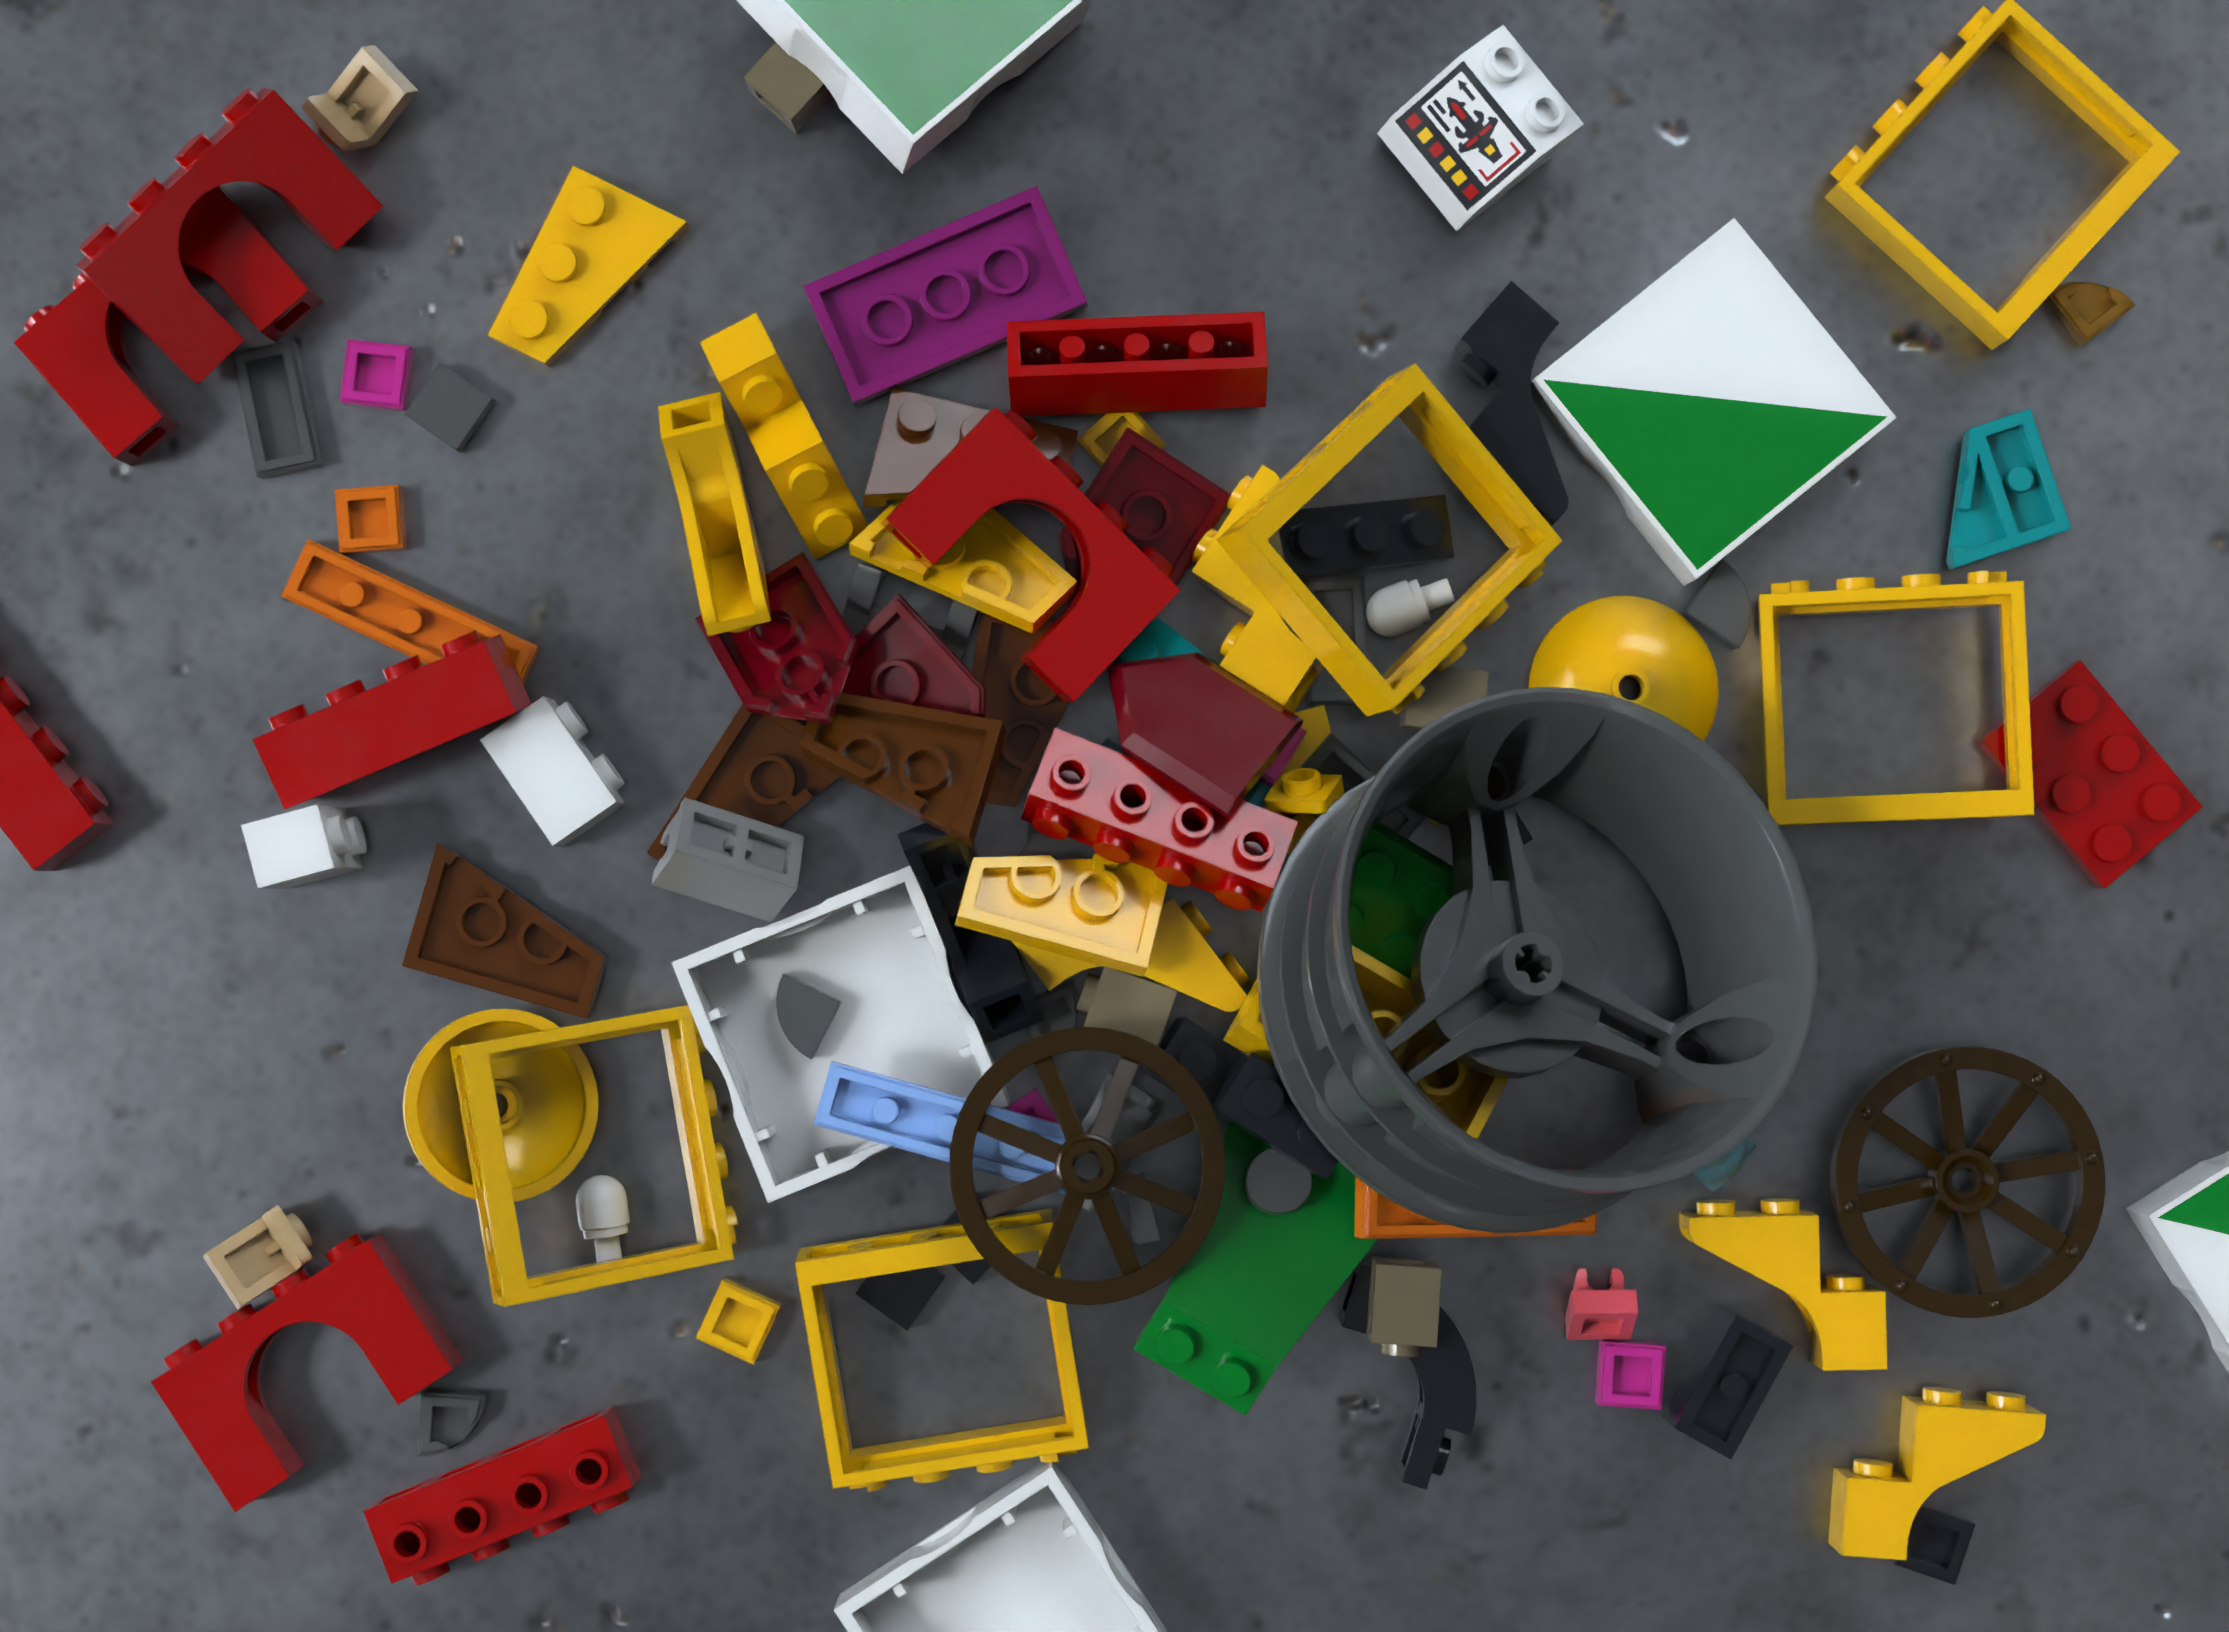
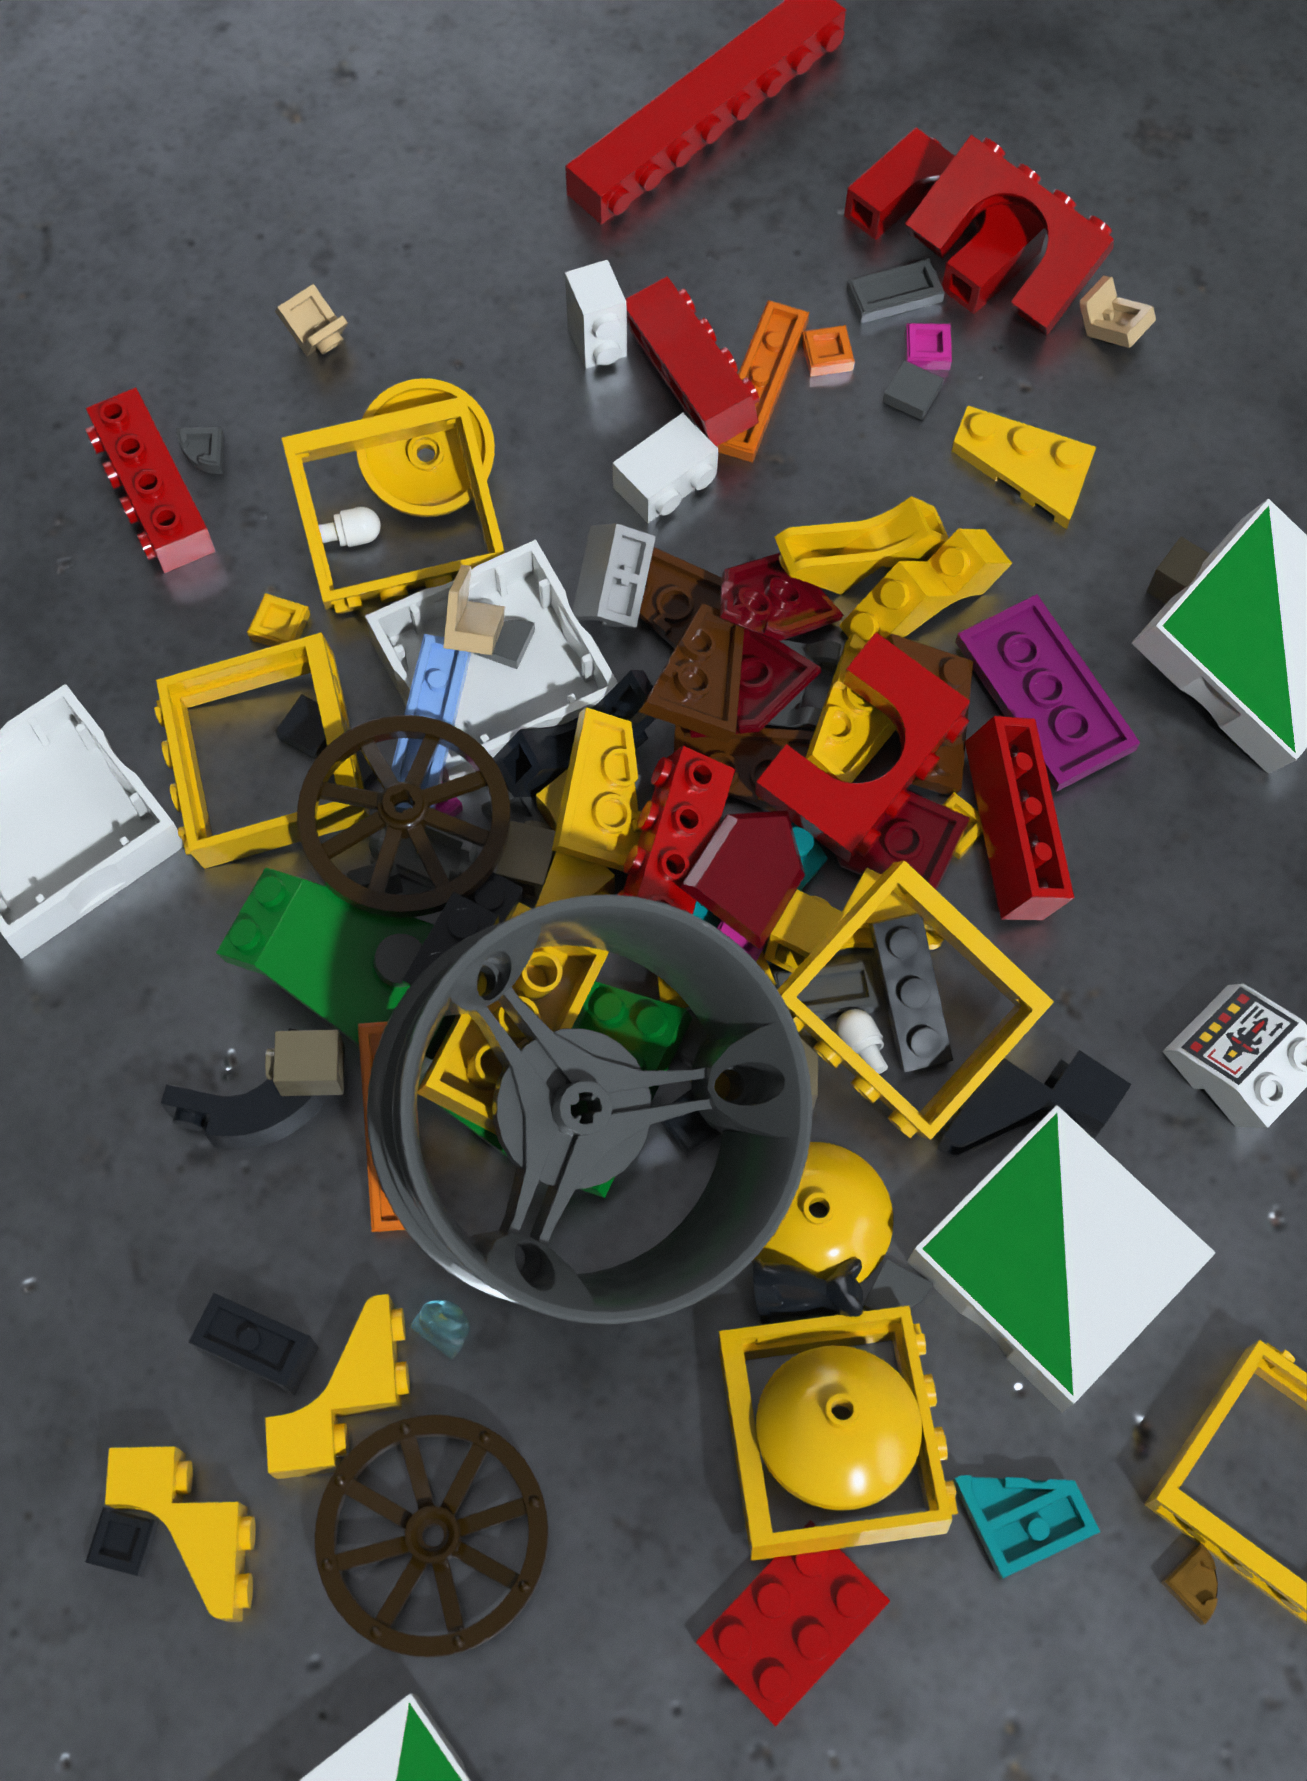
camera: 85 degrees right, 20 degrees down
red arch [151,1233,465,1512] -> none
reddish brown wing [402,843,608,1019] -> none
coral tile [1565,1268,1638,1340] -> none
dark pink tile [1595,1340,1666,1410] -> none
none -> tan panel [443,565,505,655]
none -> black animal [753,1258,864,1325]
none -> yellow dish [756,1346,922,1510]

